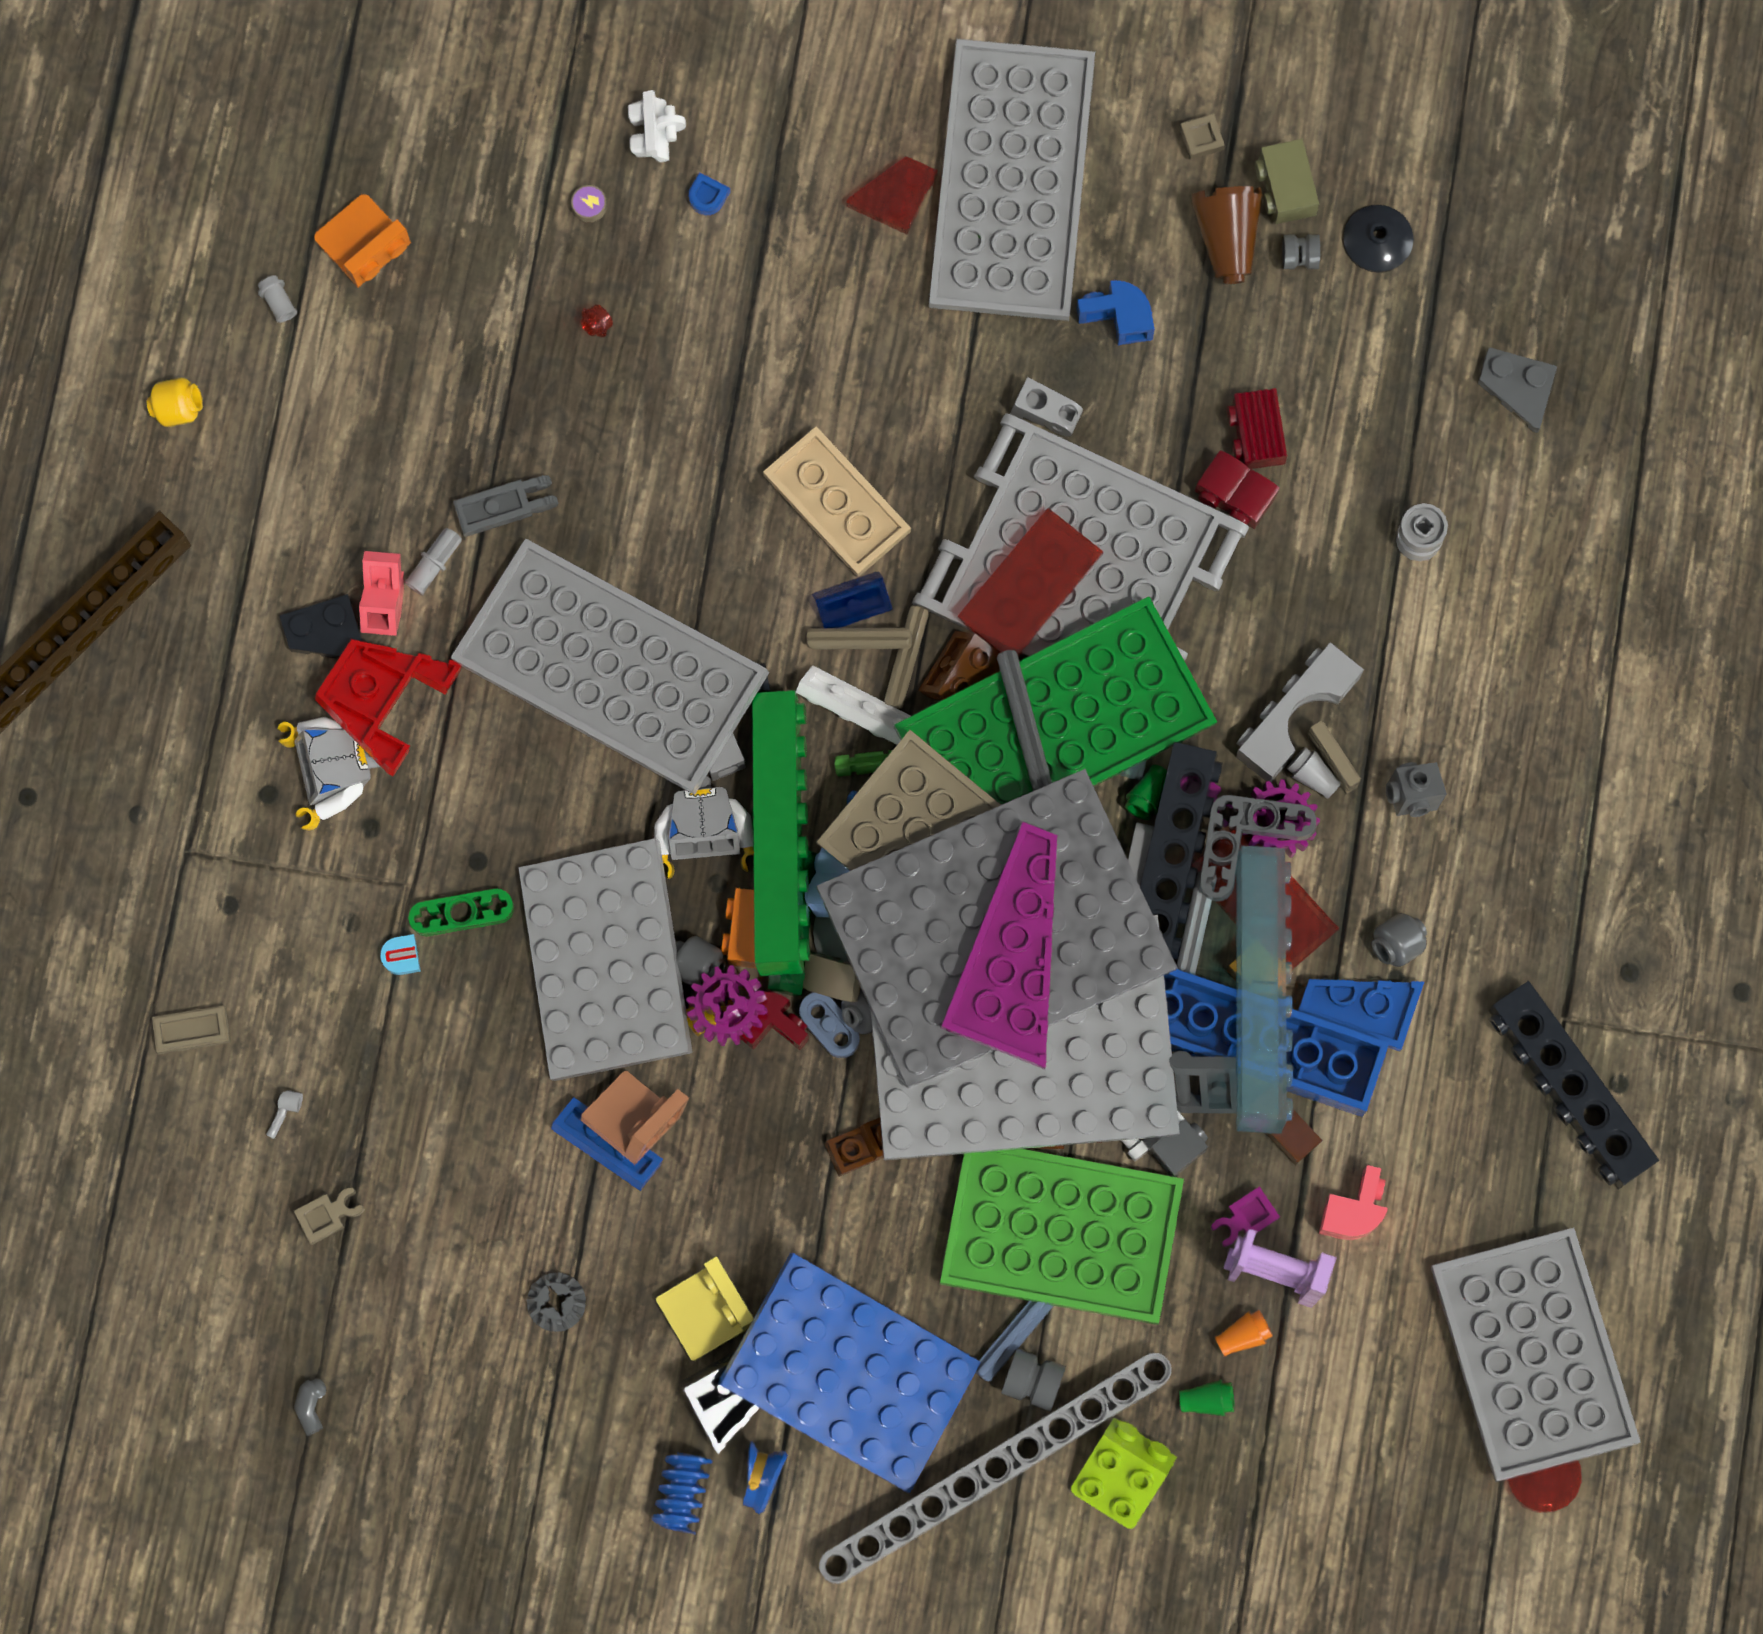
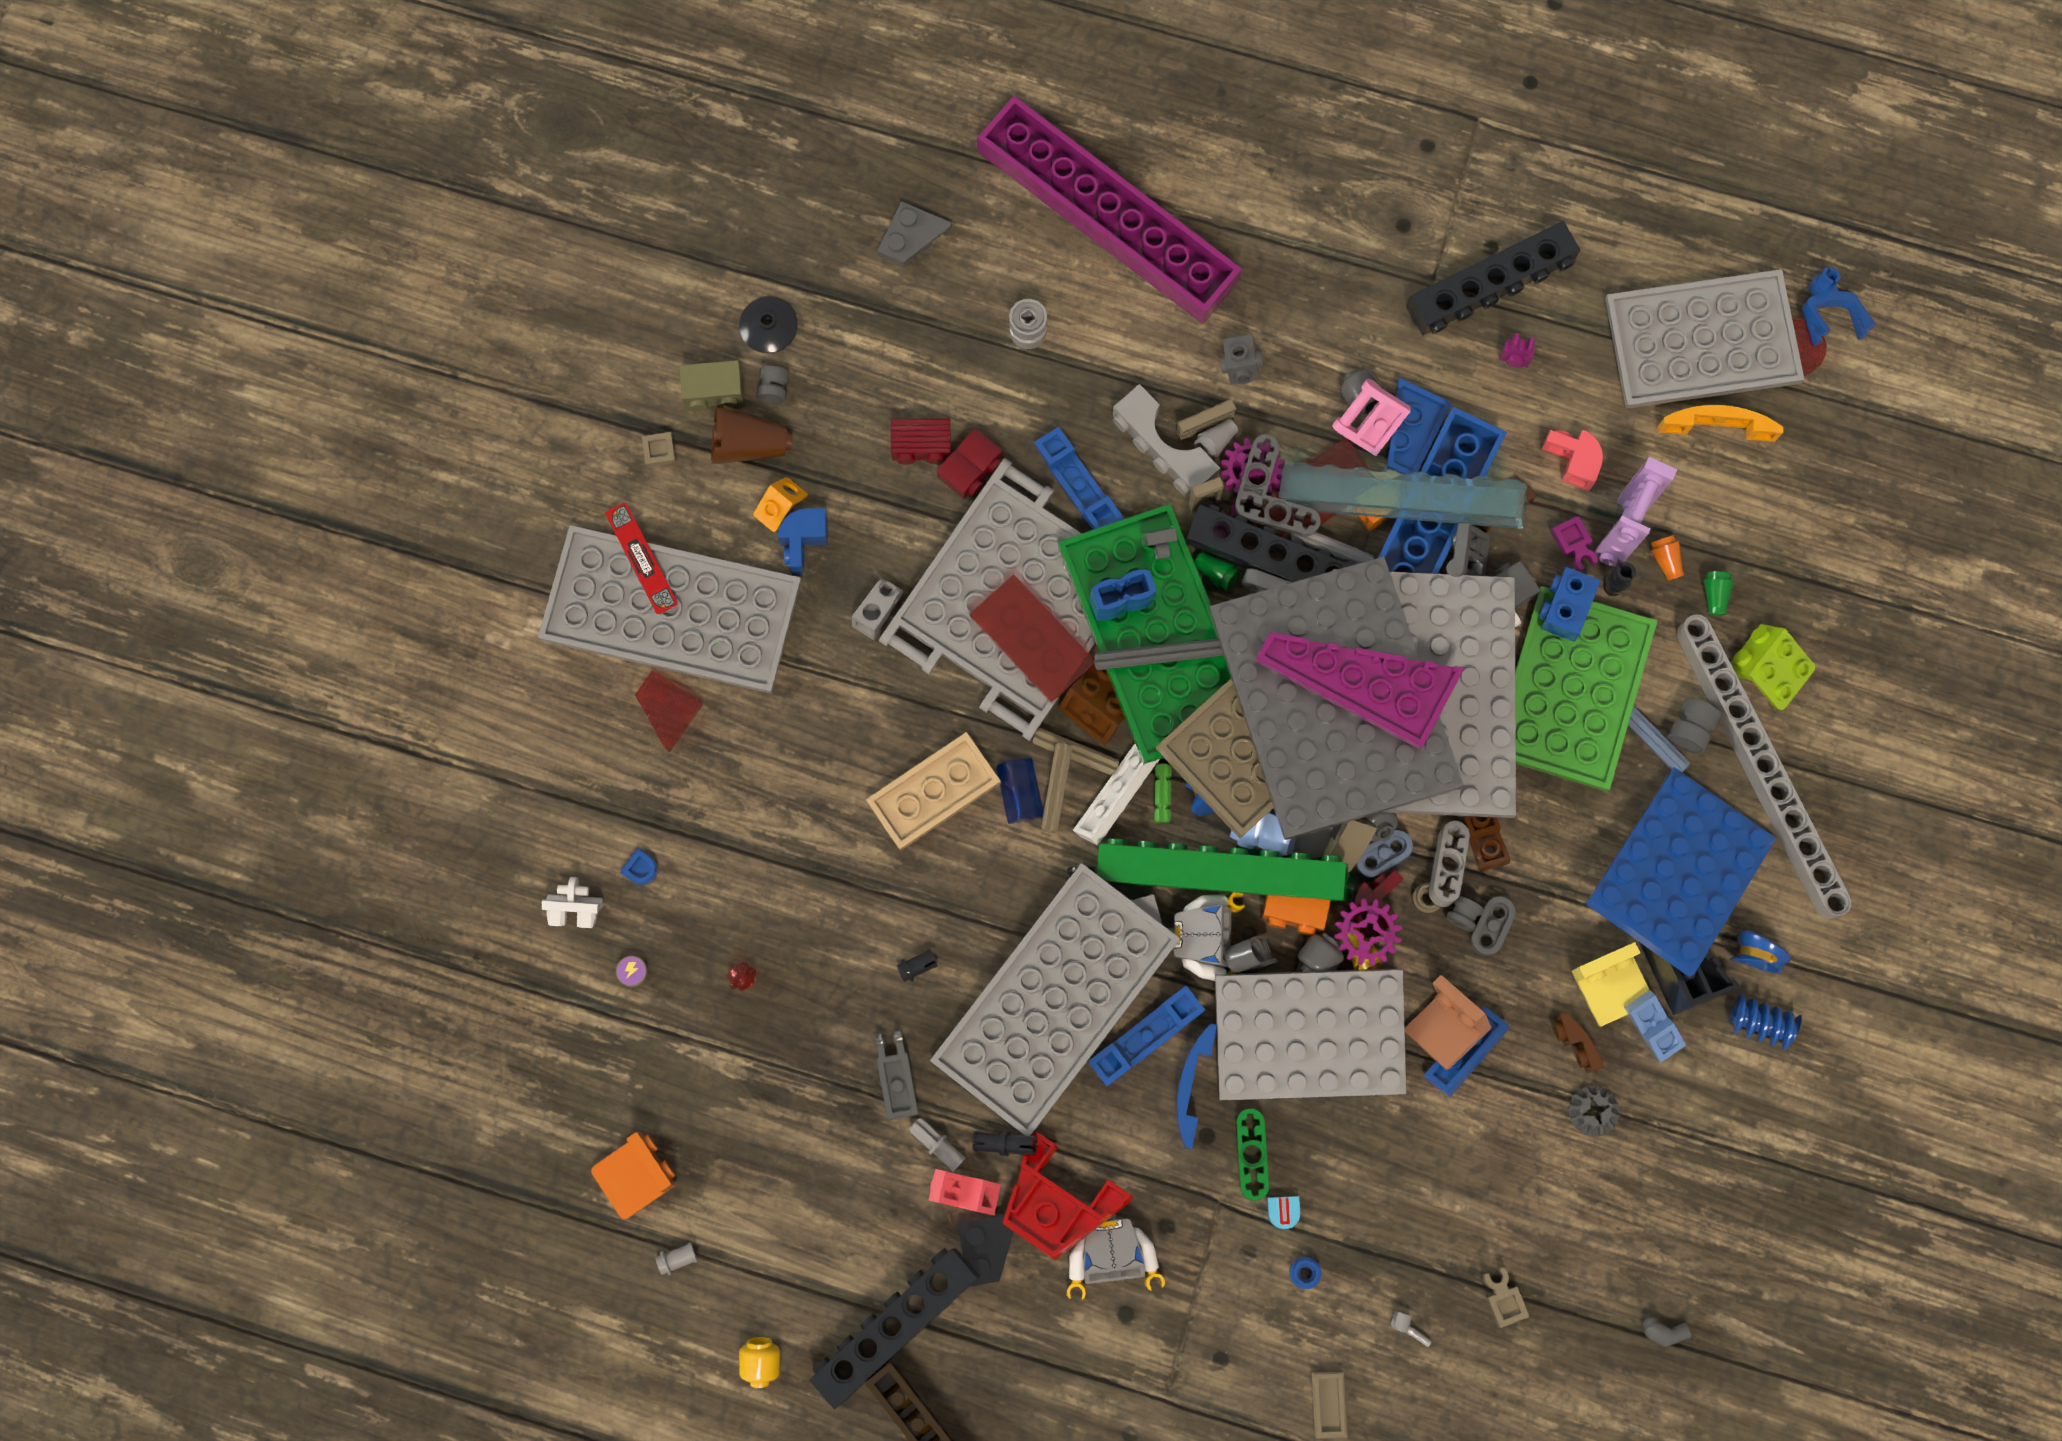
camera: 85 degrees left, 0 degrees up
none -> sticker [605,503,678,615]
none -> light orange bracket [753,477,808,532]
none -> black brick [809,1248,981,1410]
none -> black pin [896,949,938,982]
none -> black pin [972,1131,1038,1156]
none -> magenta brick [977,96,1242,324]
none -> blue slope [1034,427,1124,530]
none -> blue slope [1088,986,1205,1086]
none -> blue brick [1089,570,1156,621]
none -> dark grey tile [1141,528,1177,559]
none -> blue slope [1176,1024,1217,1150]
none -> dark tan tile [1188,477,1224,514]
none -> dark grey piece [1225,933,1278,973]
none -> blue plate [1290,1257,1322,1289]
none -> bright pink plate [1332,379,1411,456]
none -> dark tan plate [1412,882,1441,913]
none -> light grey beam [1429,821,1470,907]
none -> dark grey wheel [1445,896,1484,932]
none -> dark grey plate [1470,897,1516,956]
none -> magenta plate [1499,333,1536,368]
none -> blue brick [1539,567,1600,642]
none -> reddish brown slope [1553,1013,1604,1073]
none -> black pin [1603,562,1636,597]
none -> medium blue slope [1624,990,1686,1062]
none -> light orange slope [1657,405,1783,442]
none -> blue piece [1802,267,1876,346]

